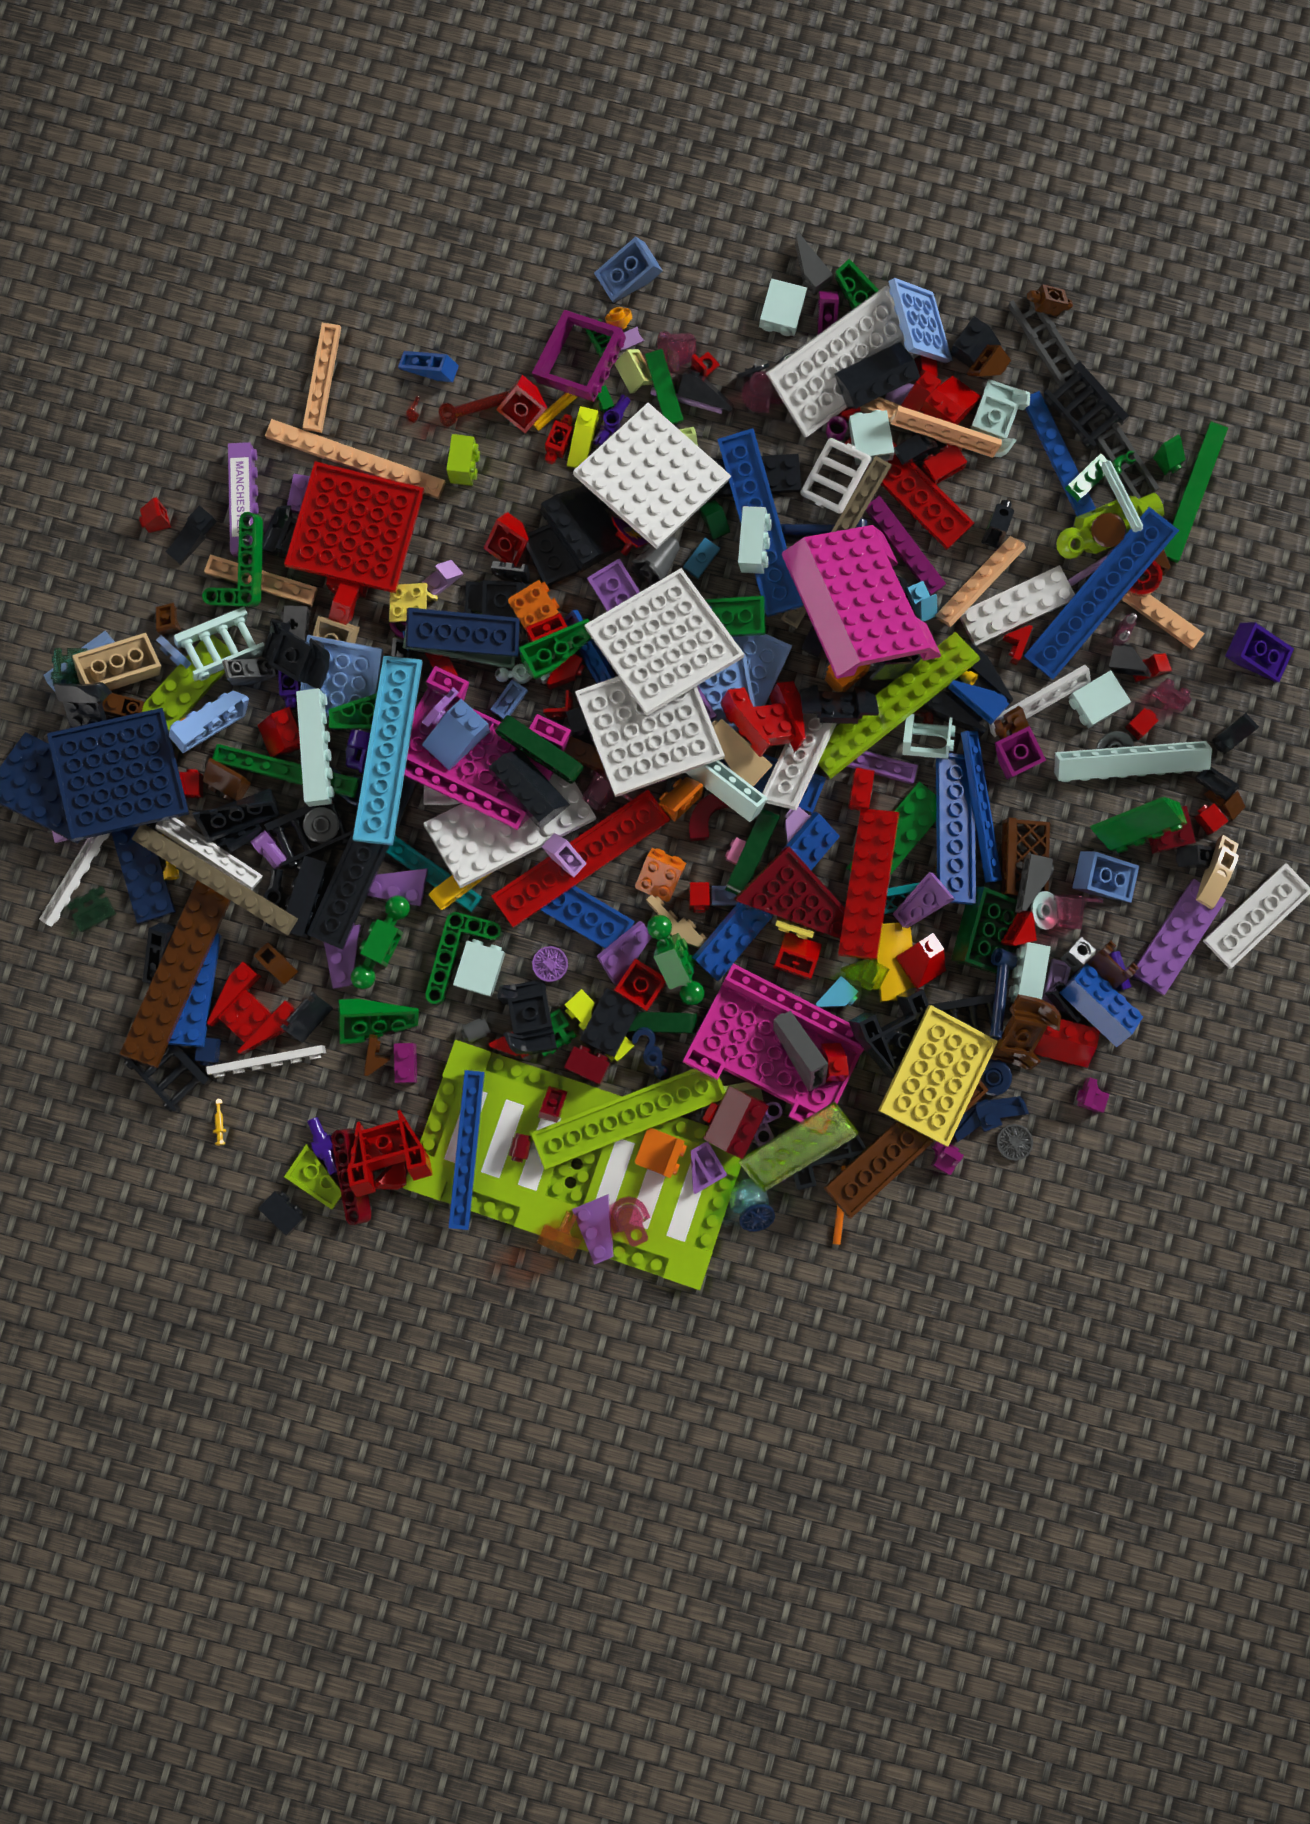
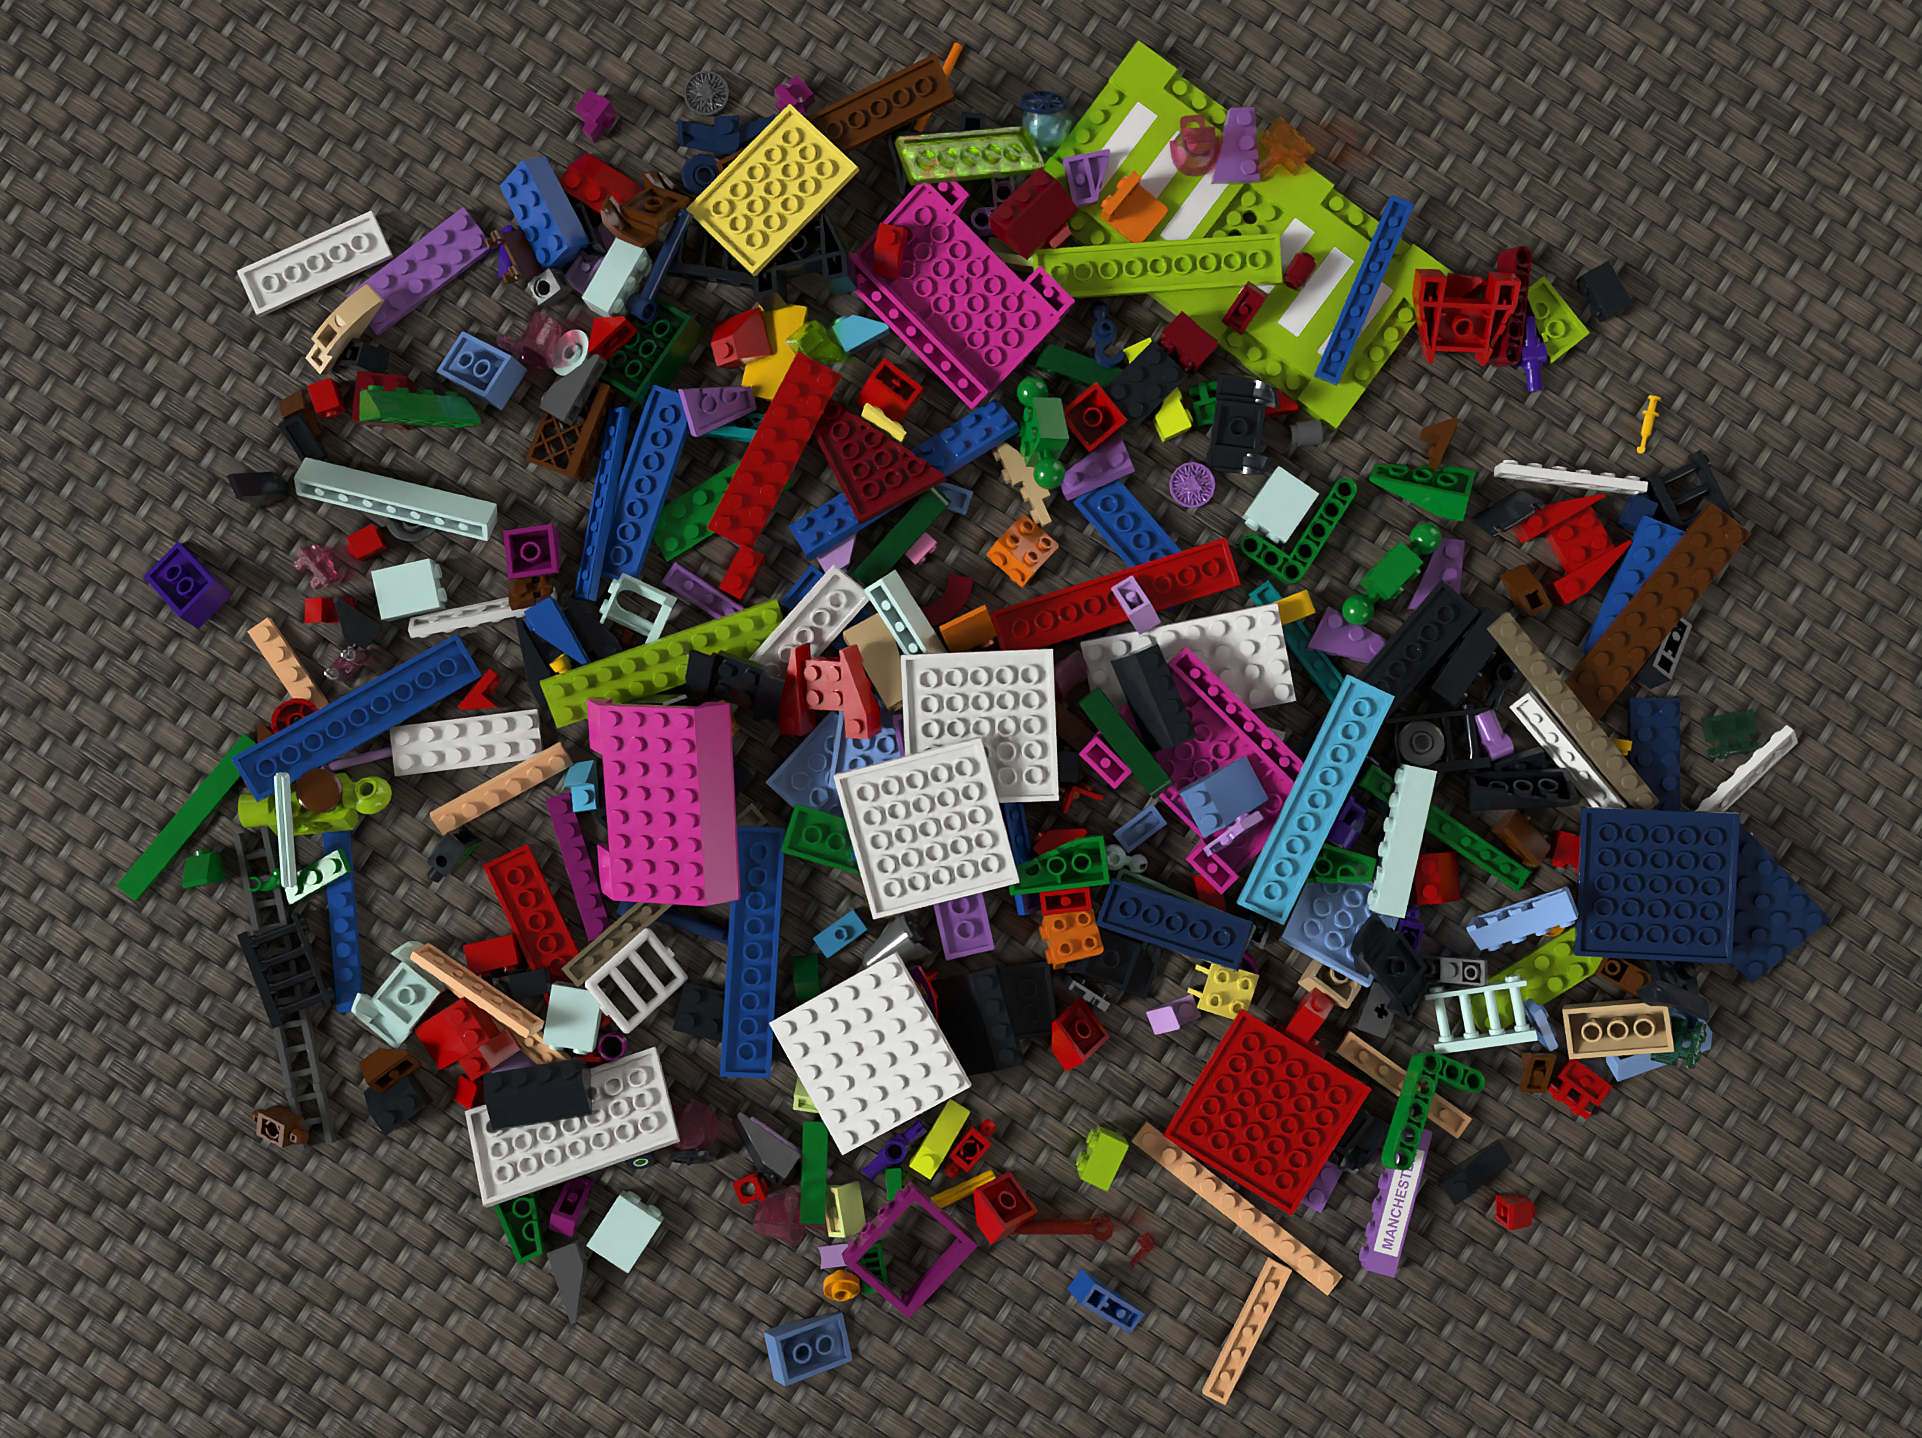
camera: 165 degrees left, 5 degrees up
magenta brick [394,1043,417,1083] -> none
red brick [689,882,710,913] -> none
light aqua brick [738,506,772,574] -> none
dark grey slope [773,1011,828,1092] -> none
light blue plate [888,278,952,363] -> none
none -> red plate [1547,1057,1612,1119]

